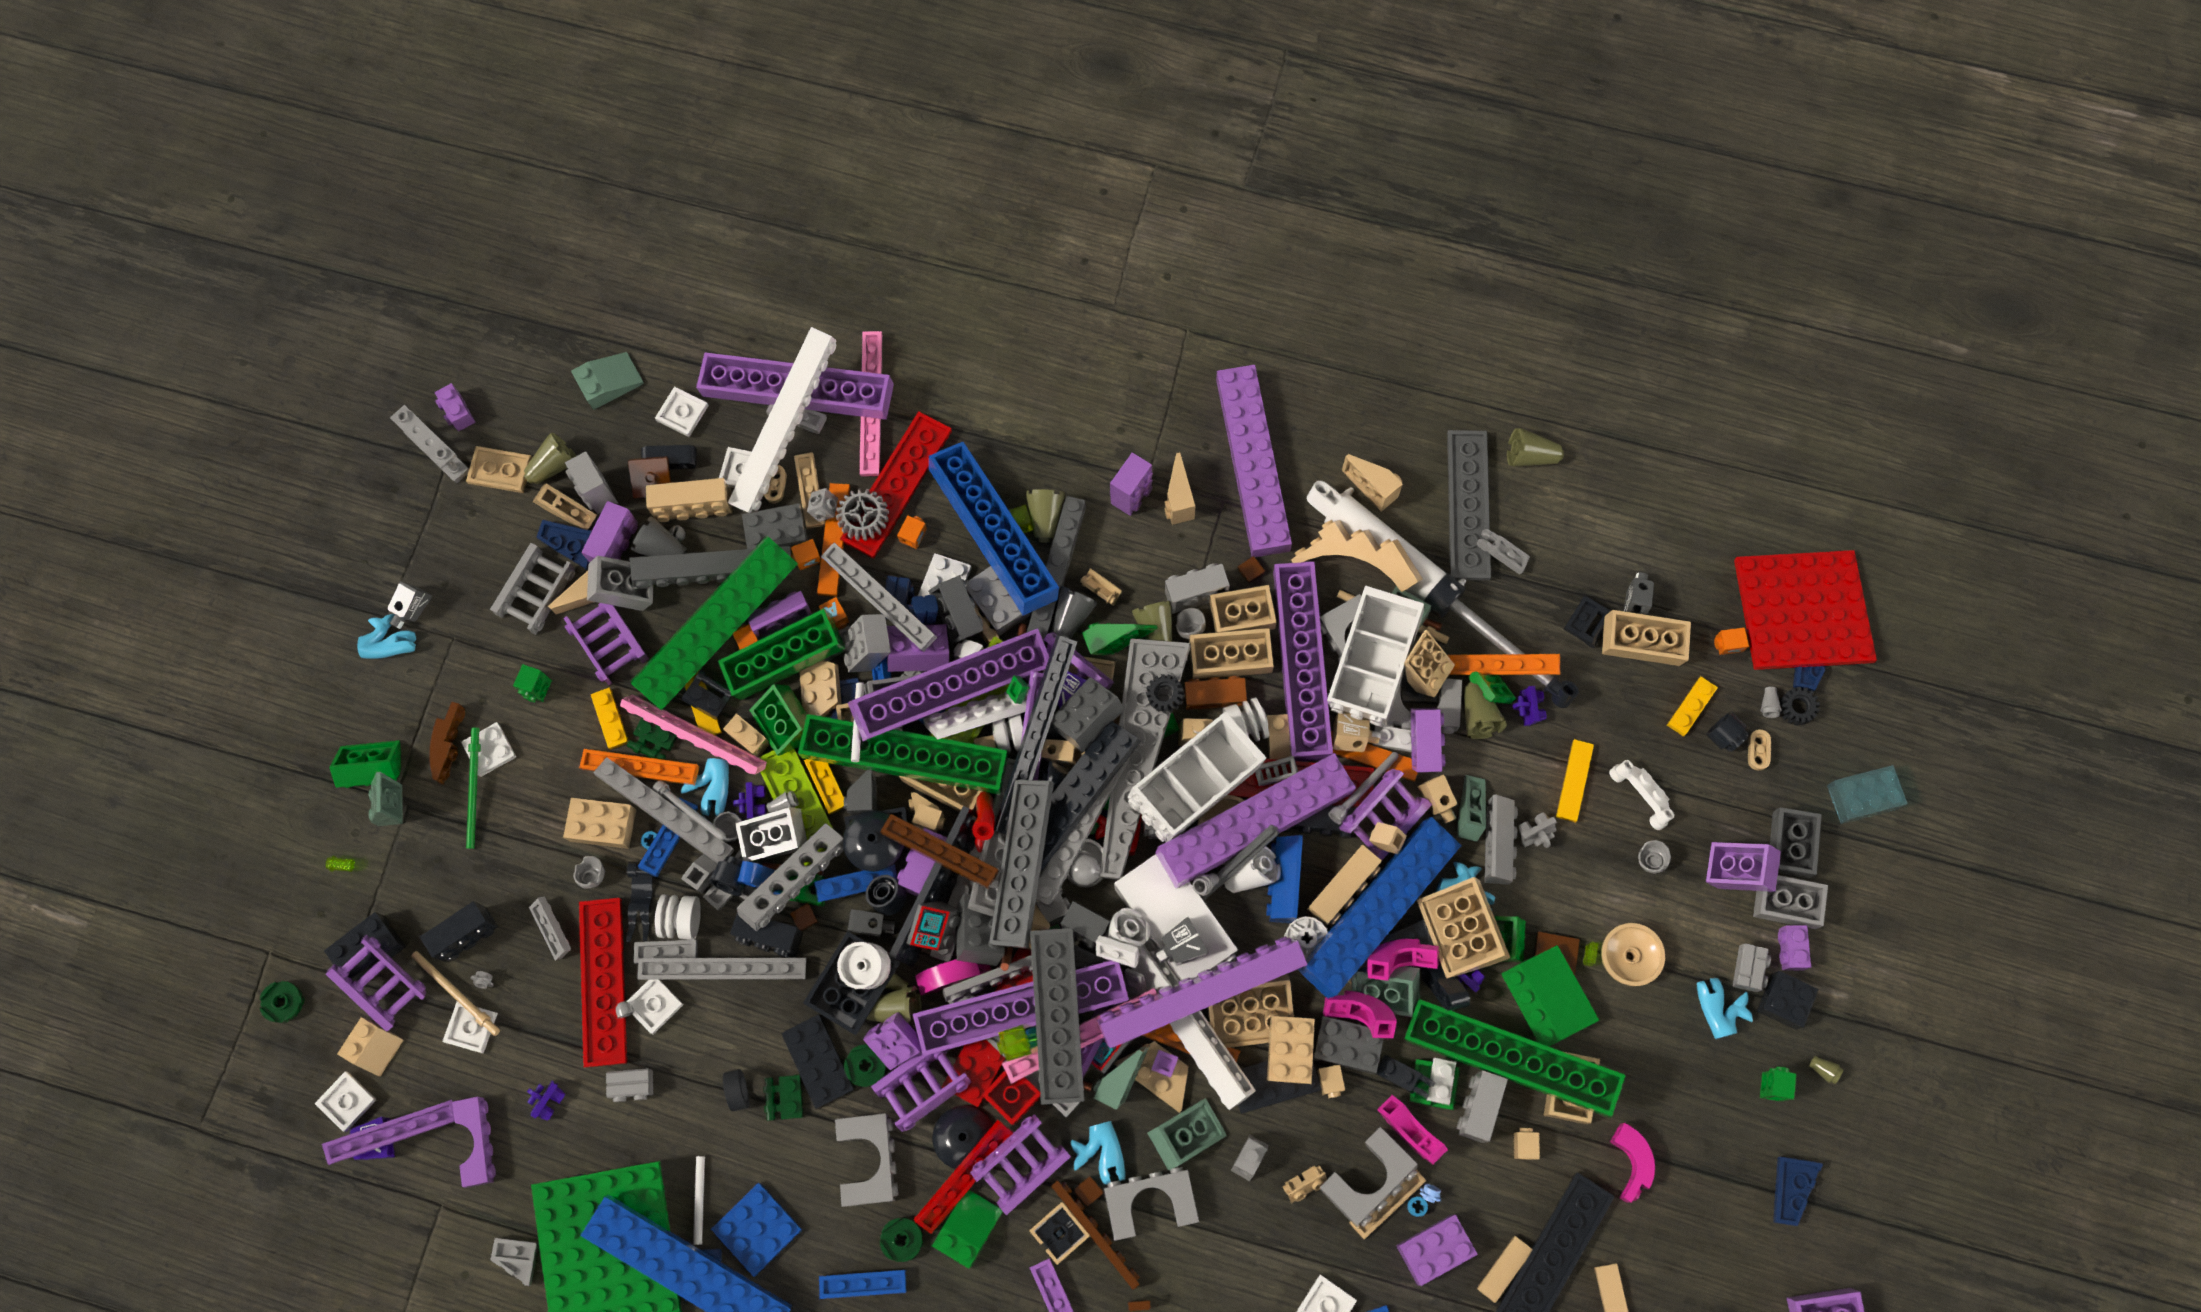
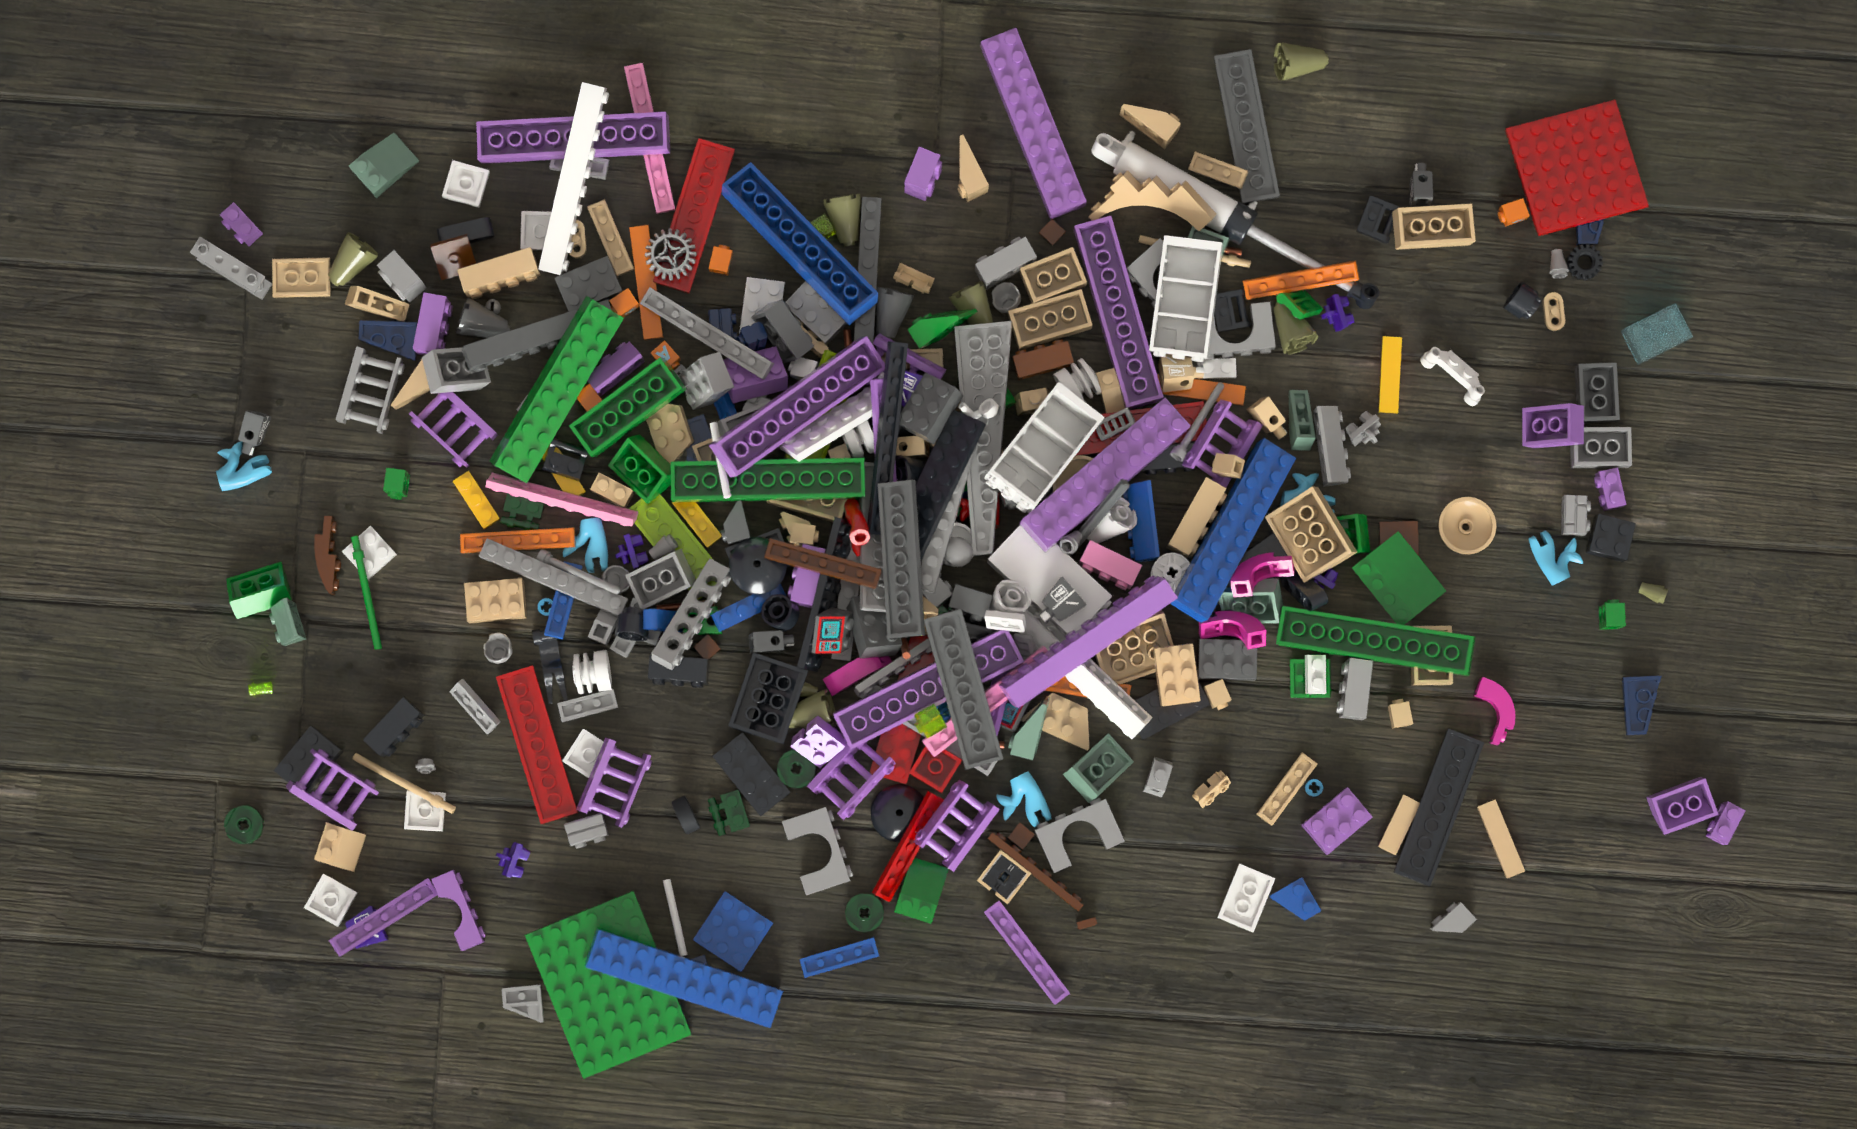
camera: 20 degrees left, 10 degrees up
light grey hinge [616,1001,634,1019] -> none
light grey plate [638,958,806,980] -> none
light grey brick [807,488,838,522] -> none
white wheel [838,942,891,989] -> none
green plate [1006,675,1029,704] -> none
black tyre [1146,674,1185,713] -> none
medium lavender plate [1151,1050,1178,1078] -> none
light grey arch [1320,1127,1418,1229] -> none
black hinge [1376,1055,1435,1099] -> none
dark pink arch [1377,1095,1448,1164] -> none
tan slope [1404,630,1455,697] -> none
medium lavender brick [1410,708,1445,772] -> none
light blue plate [1420,1184,1441,1203] -> none
light grey hinge [1477,529,1530,574] -> none
clear neon green tile [1583,942,1599,966] -> none
light grey hair [1638,840,1671,874] -> none
yellow plate [1667,676,1718,737] -> none
none -> medium lavender fence [576,738,652,828]
none -> white plate [958,398,999,419]
none -> bright pink brick [1078,540,1142,590]
none -> tan tile [1188,152,1249,189]

